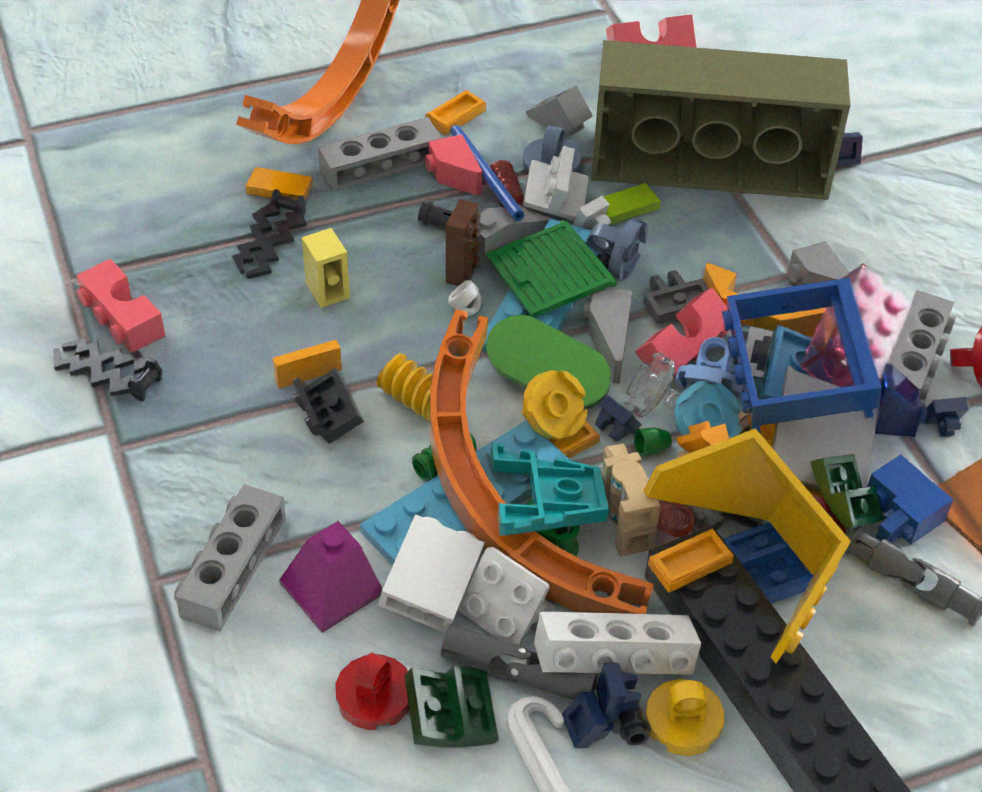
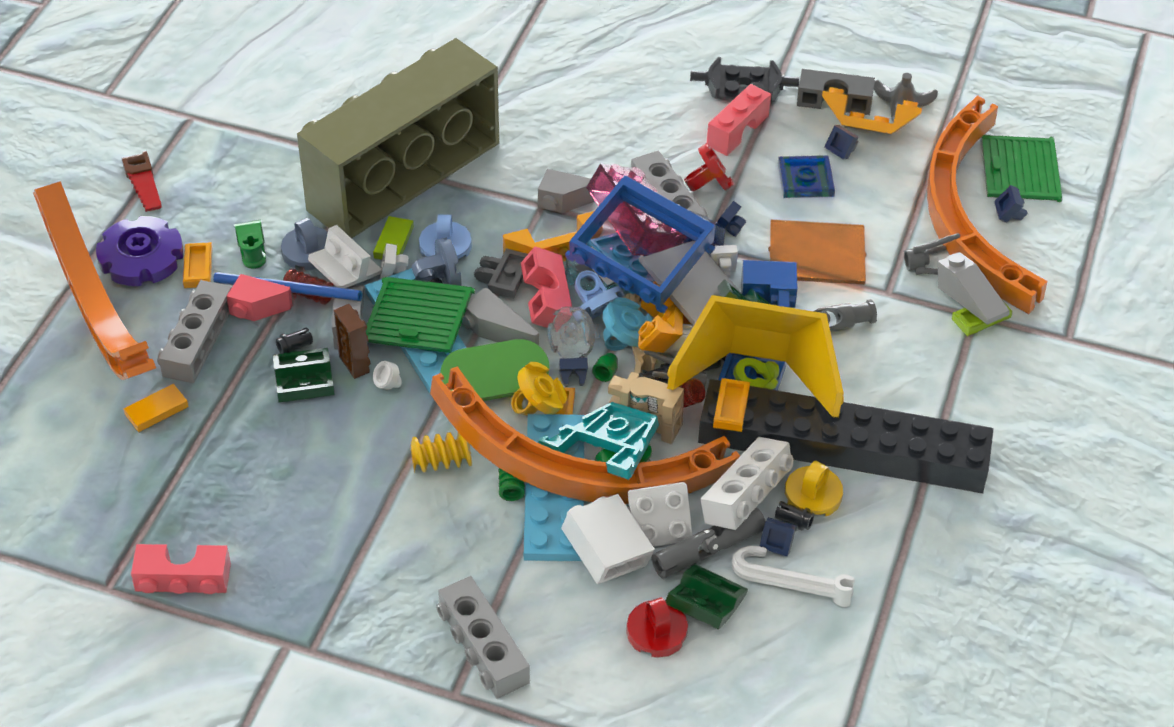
camera: 50 degrees left, 0 degrees up
piece [53,338,163,401] -> none
black piece [232,189,307,279] -> none
light orange tile [272,340,342,388] -> none
magenta slope [279,521,382,633] -> none
black bracket [293,368,364,444] -> none
light yellow brick [302,228,350,308] -> none
light grey slope [526,85,593,135] -> none
dark blue tile [596,663,642,719] -> none
coral arch [606,14,697,48] -> none
none -> dark purple piece [96,216,184,286]
none -> red piece [121,151,162,212]
none -> green piece [234,220,266,269]
none -> dark green slope [273,347,335,403]
none -> light blue tile [419,214,472,259]
none -> white tile [709,245,738,278]
none -> lime piece [733,358,779,390]

